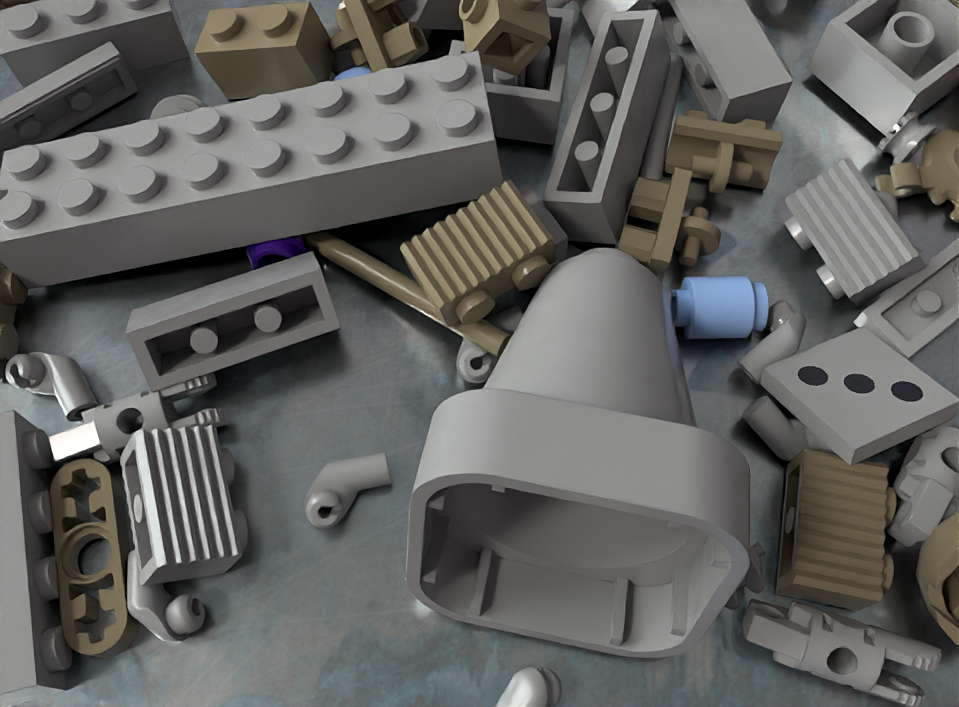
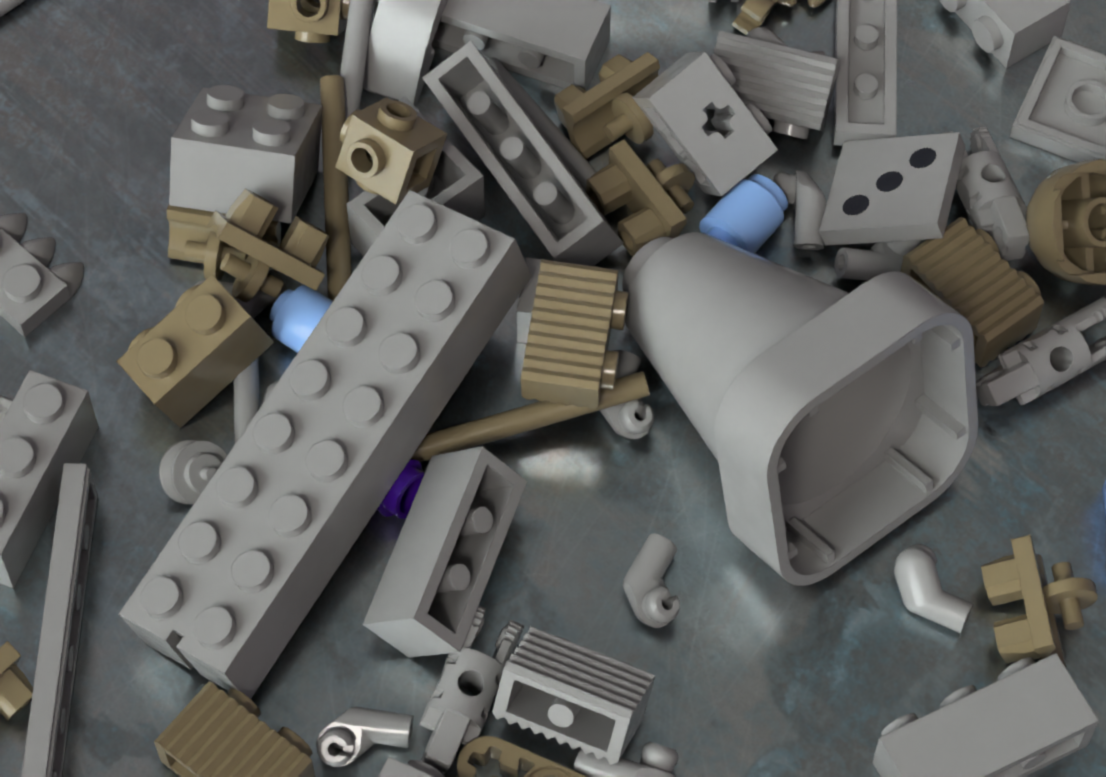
camera: 50 degrees left, 5 degrees down
none -> light grey brick [632,52,778,196]

